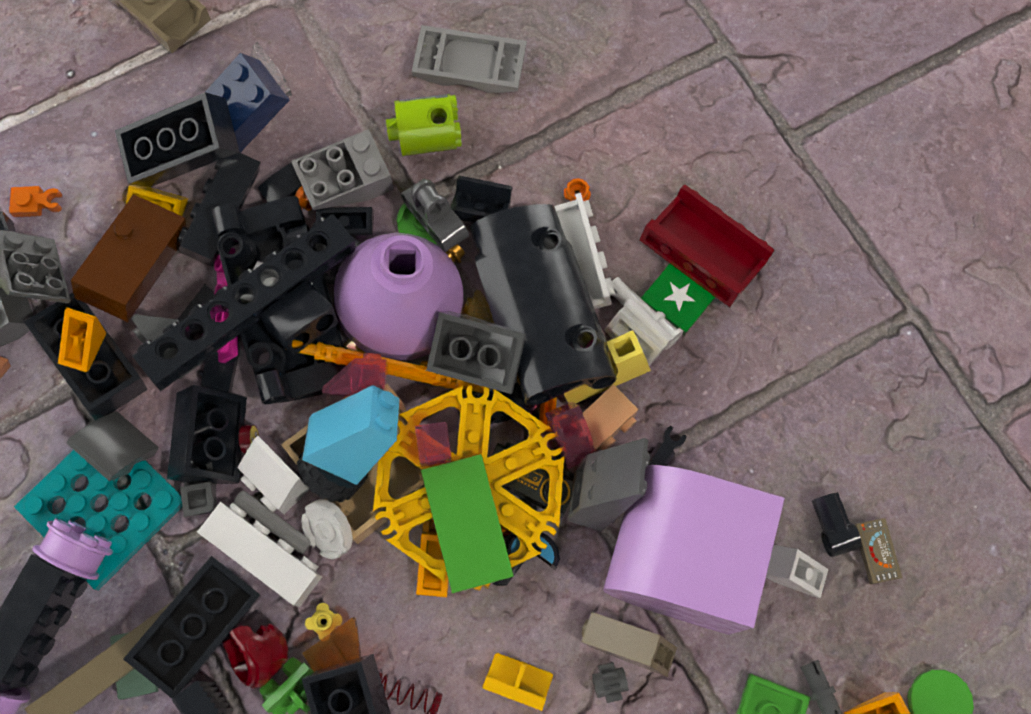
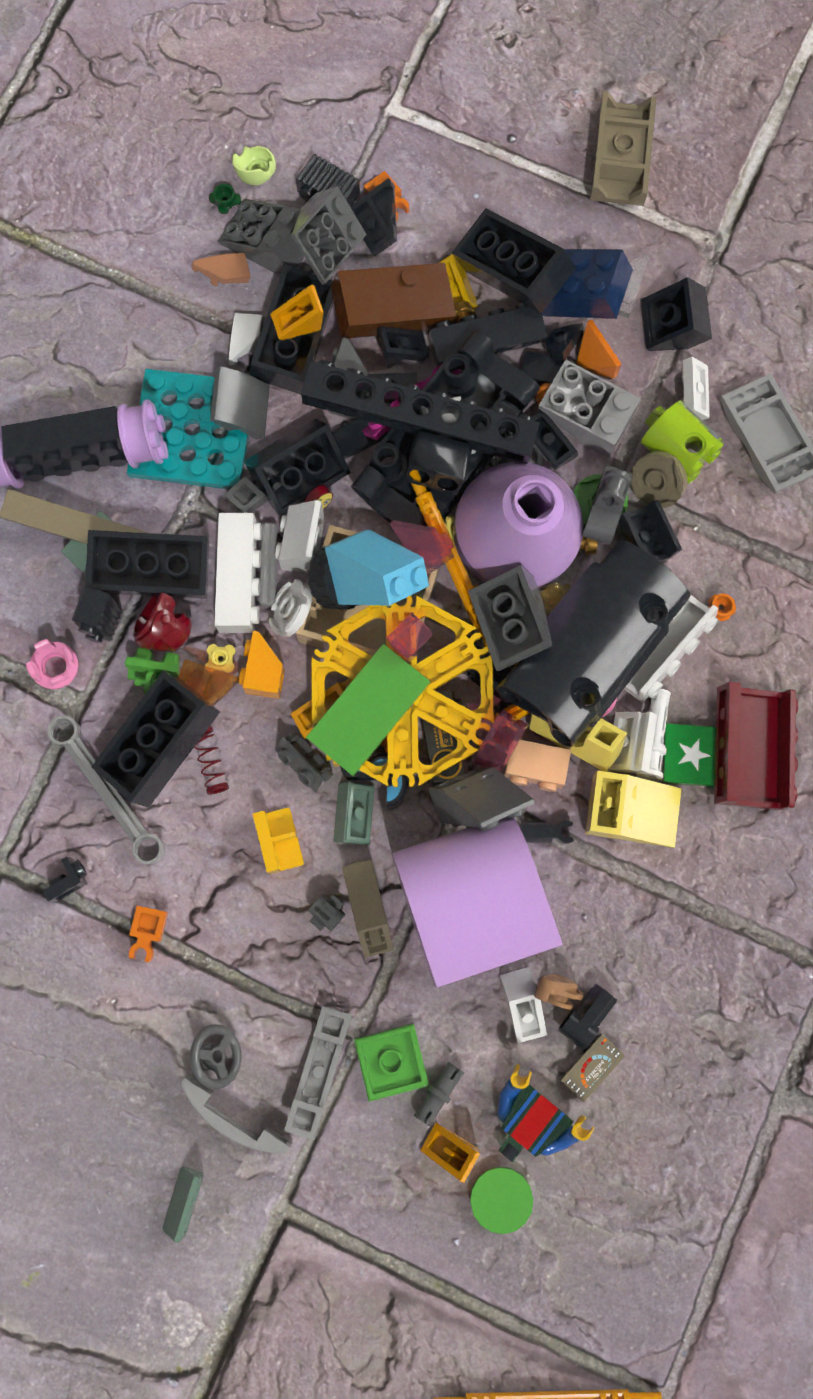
camera: 55 degrees right, 5 degrees up
none -> white slope [229,313,263,365]
none -> light orange slope [239,631,285,699]
none -> dark grey hinge [275,732,333,793]
none -> sand green slope [333,782,375,845]
none -> black wing [350,178,397,256]
none -> black slope [377,326,429,369]
none -> pearl gold plate [452,301,476,324]
none -> torso [497,1064,594,1162]
none -> medium nougat piece [534,974,584,1010]
none -> black plate [545,323,584,362]
none -> orange slope [576,319,622,379]
none -> light yellow slope [585,770,681,848]
none -> dark tan tile [631,451,687,508]
none -> black slope [641,277,712,351]
none -> white plate [682,357,710,420]

